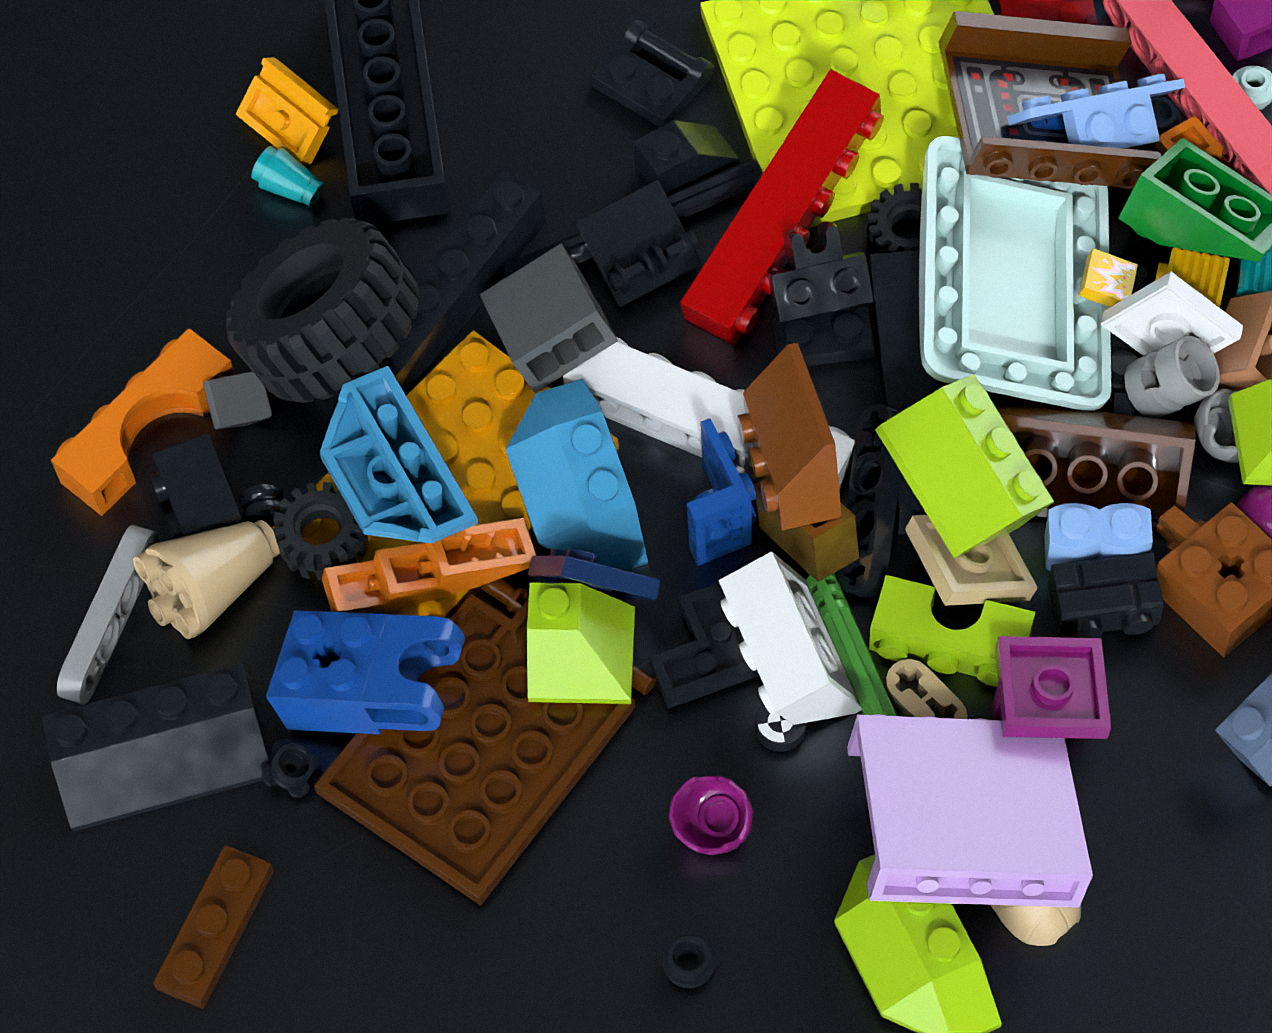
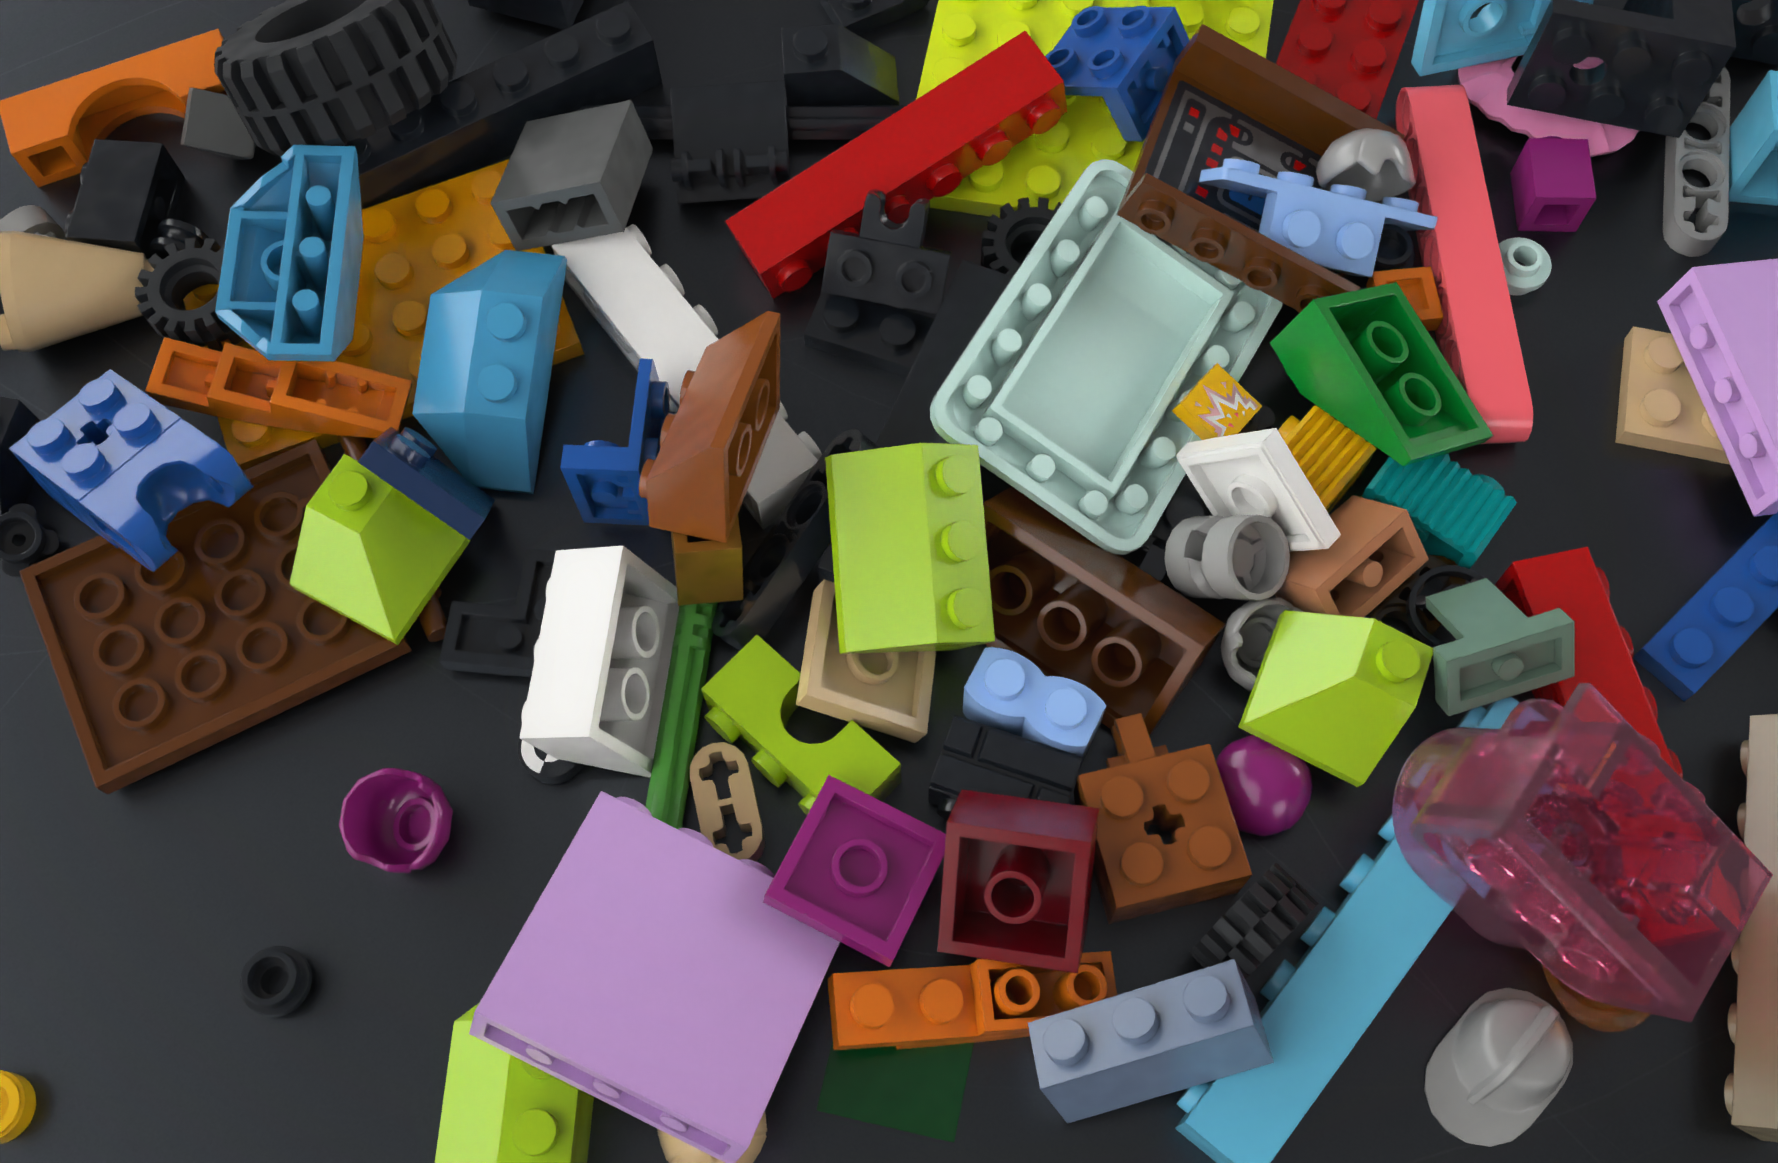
camera: 25 degrees right, 5 degrees up
none -> dark green sticker [816,1041,974,1143]
none -> orange slope [828,951,1117,1050]
none -> dark red brick [937,789,1099,974]
none -> blue bracket [1045,6,1190,142]
none -> light grey hair [1316,128,1416,202]

